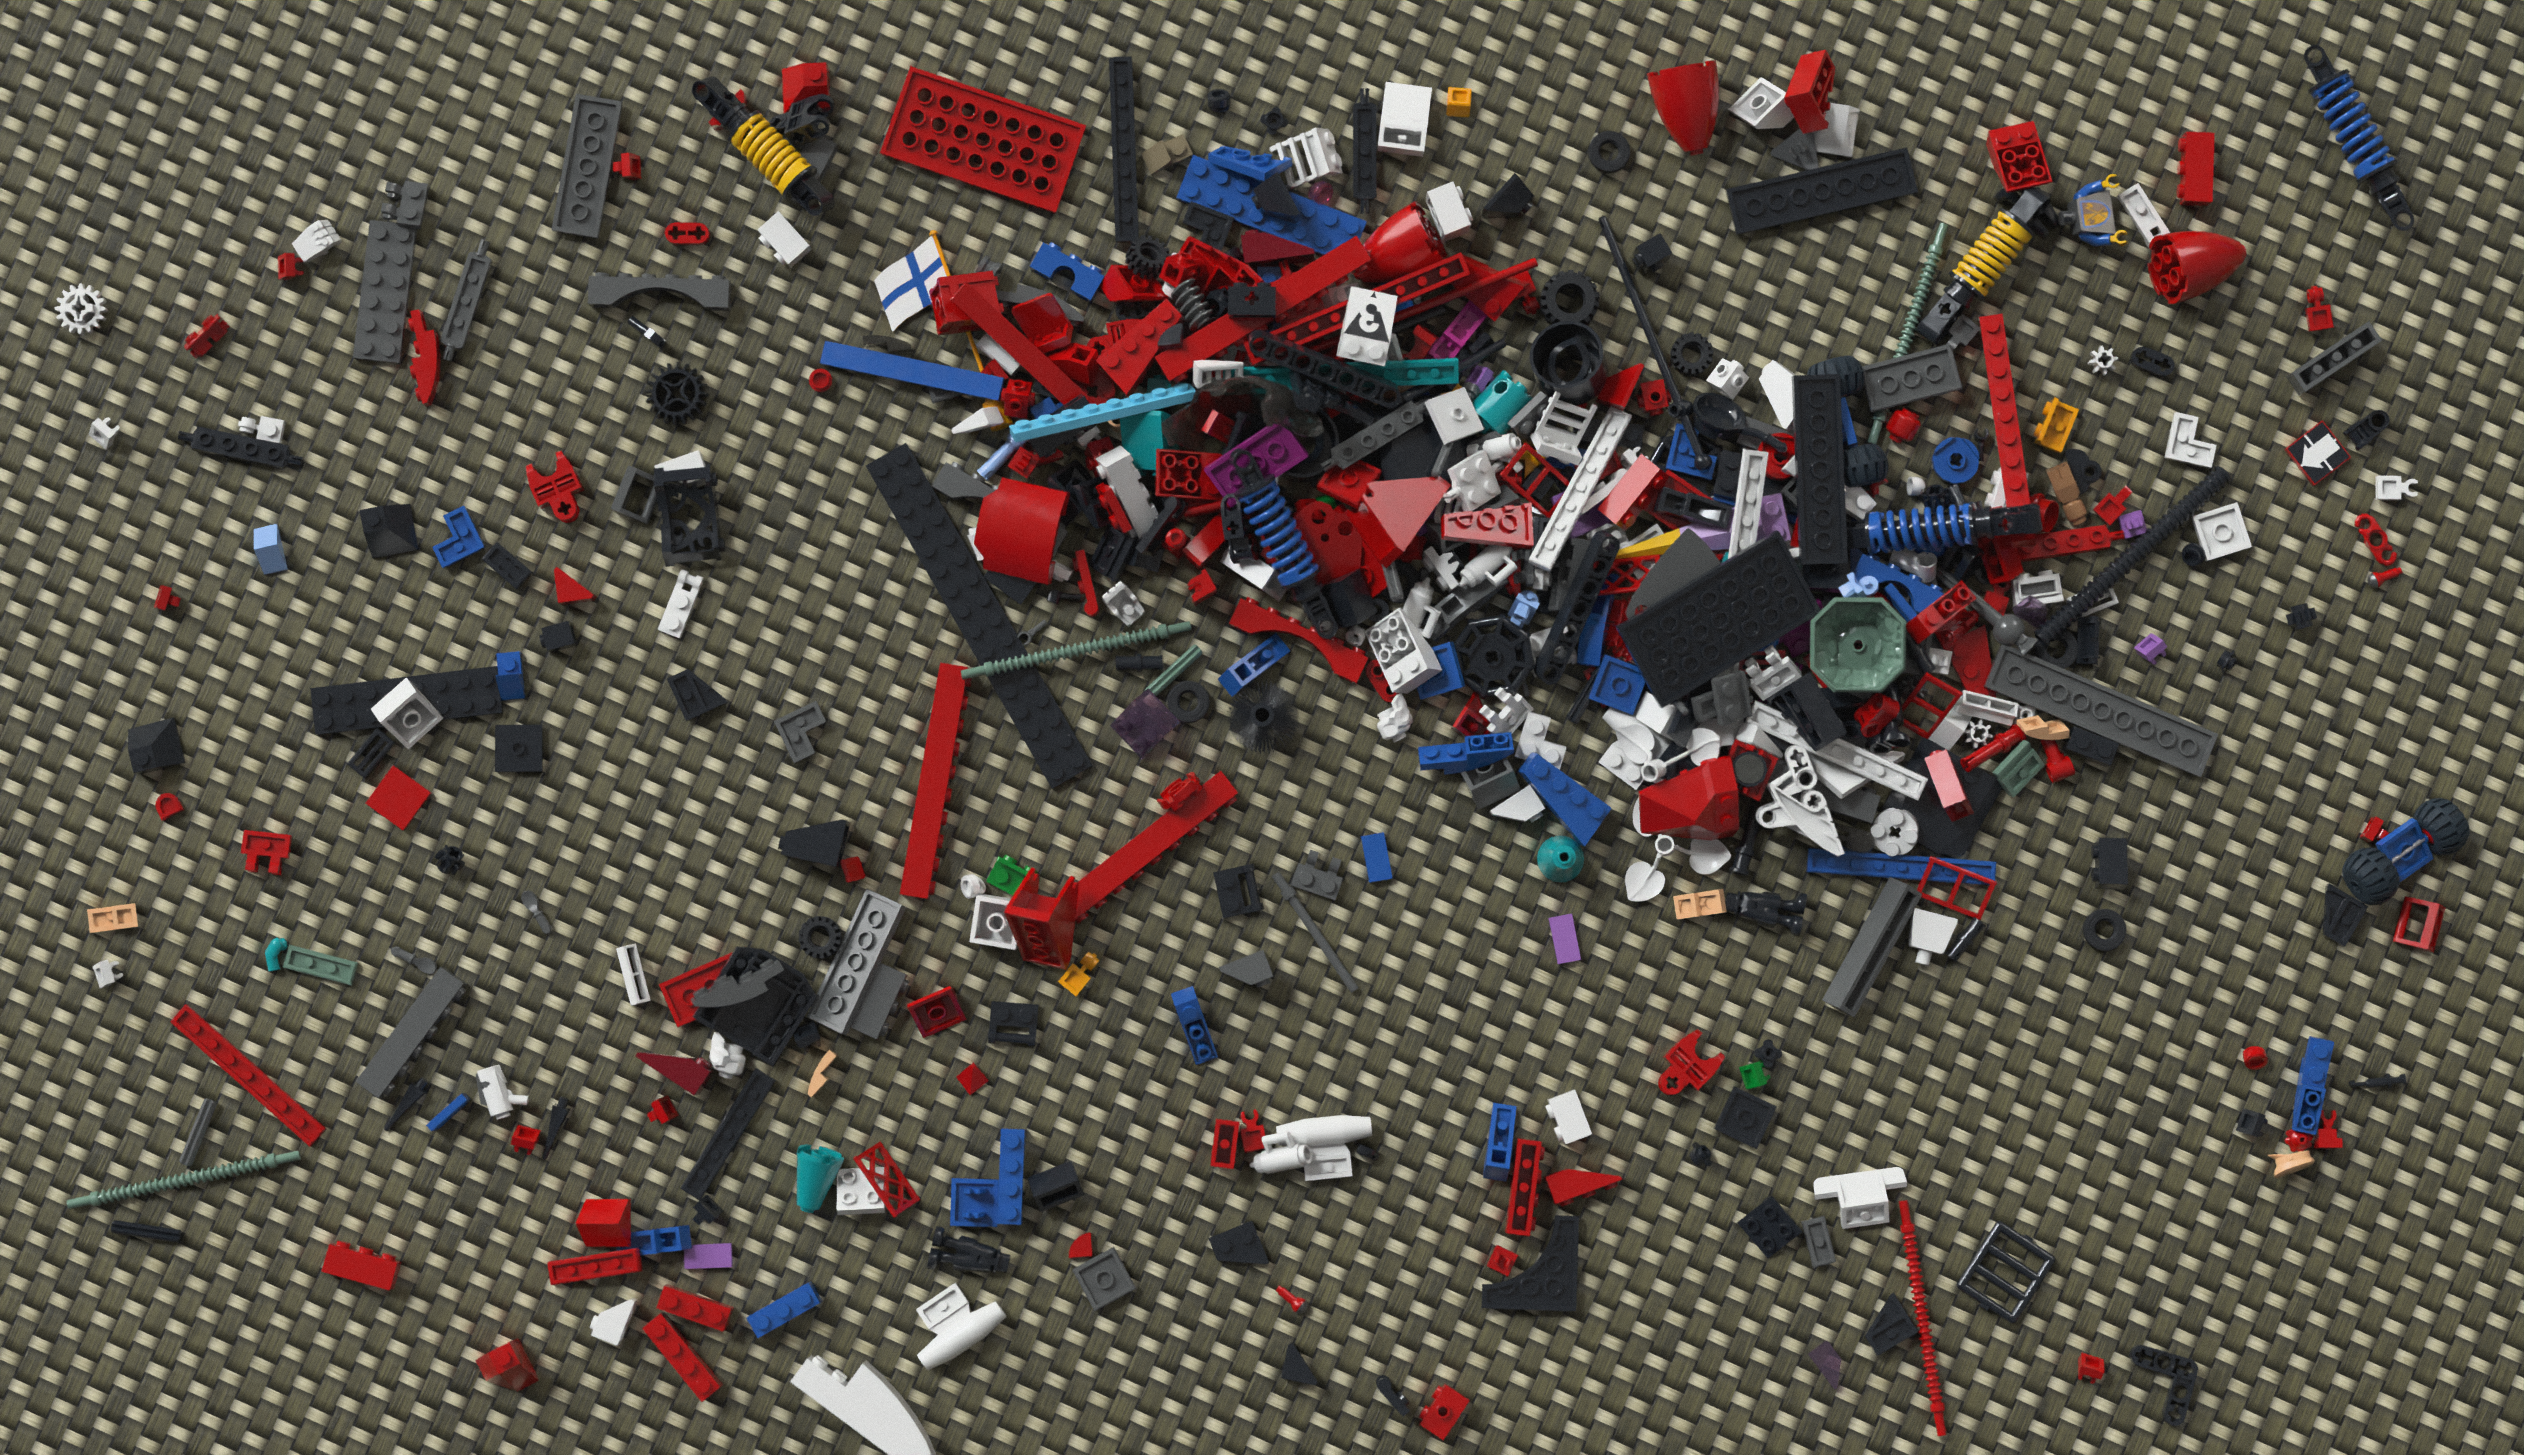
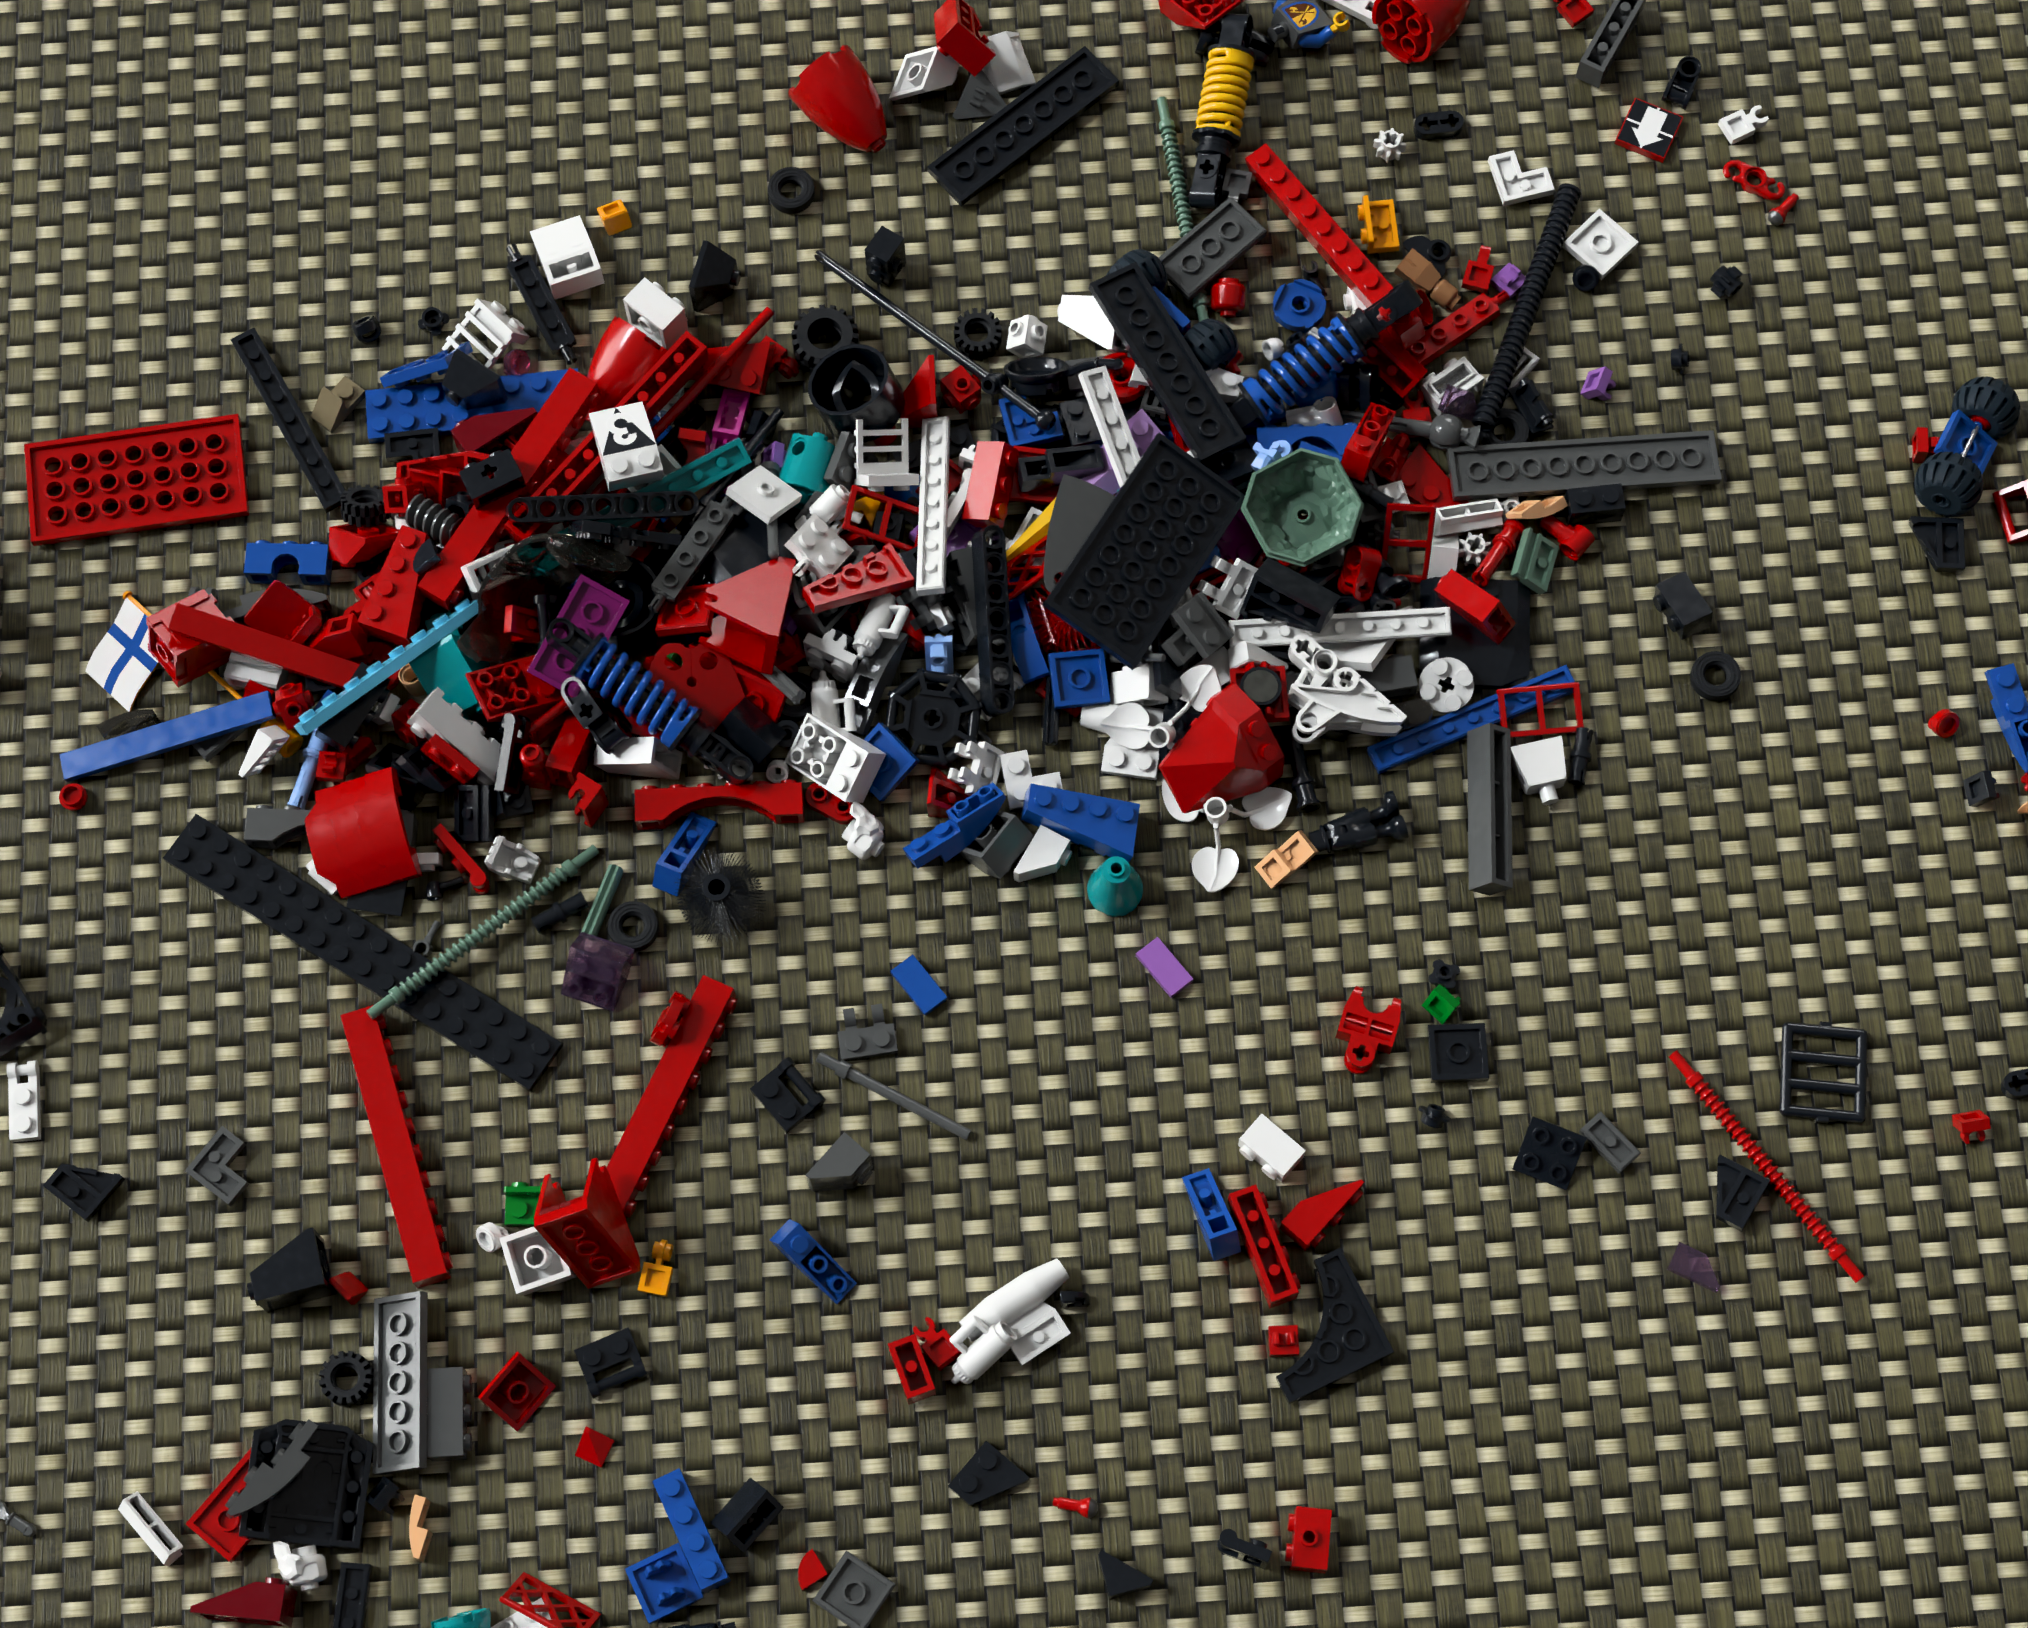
camera: 25 degrees left, 15 degrees down
white plate [1813,1167,1907,1229] -> none

